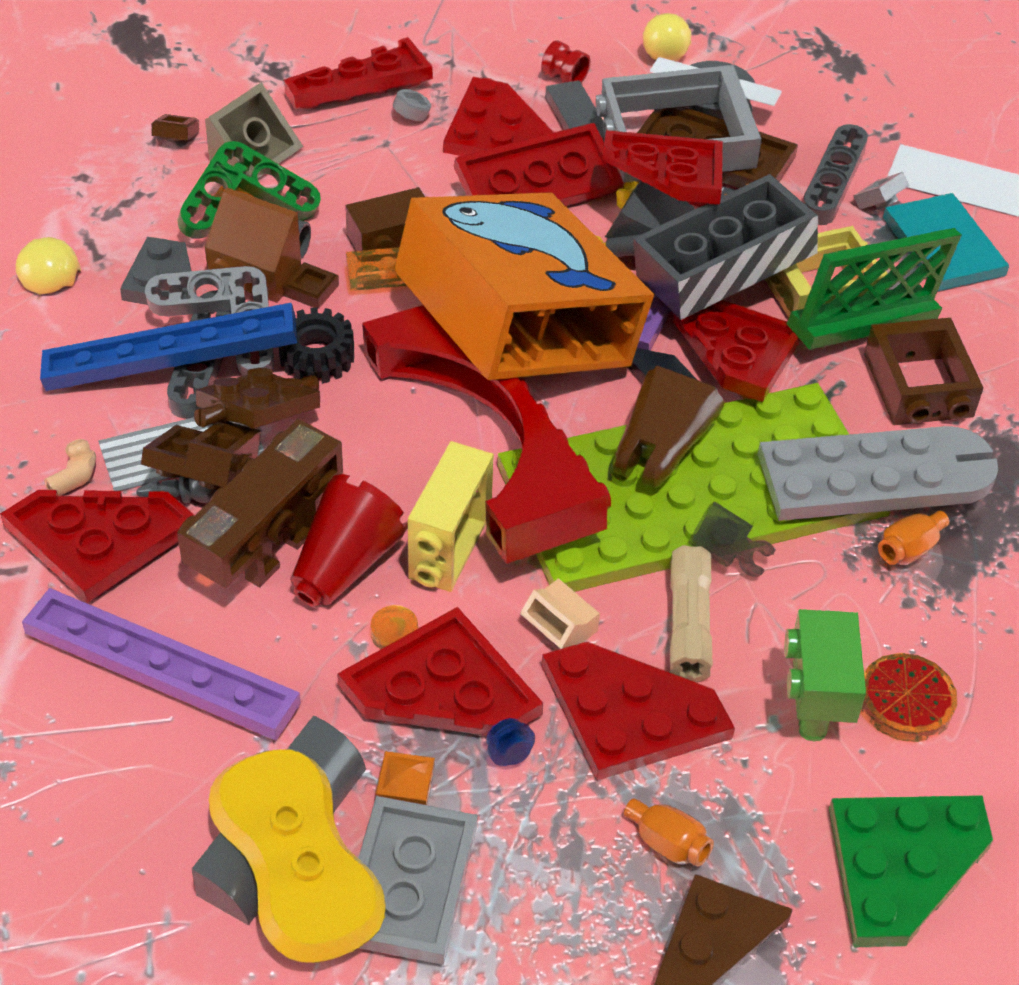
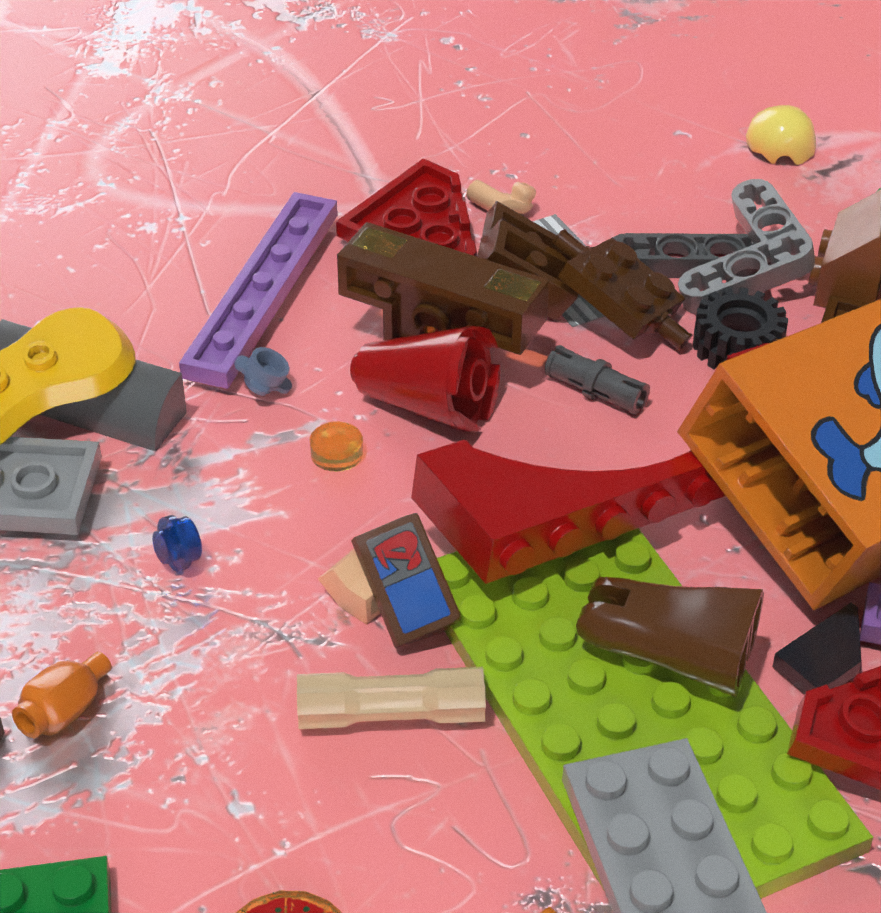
camera: 85 degrees right, 5 degrees down
blue plate [40,302,297,391] -> none
dark grey wing [120,236,197,305] -> none
red plate [337,607,544,738] -> none
orange tile [376,751,435,805] -> none
light yellow window [408,441,494,592] -> none
red plate [542,641,735,781] -> none
clear smoke plate [687,502,776,577] -> none
bright green brick [784,609,866,742] -> none
none -> sand blue plate [234,347,292,396]
none -> slope [351,513,461,648]
none -> dark grey pin [545,345,650,415]

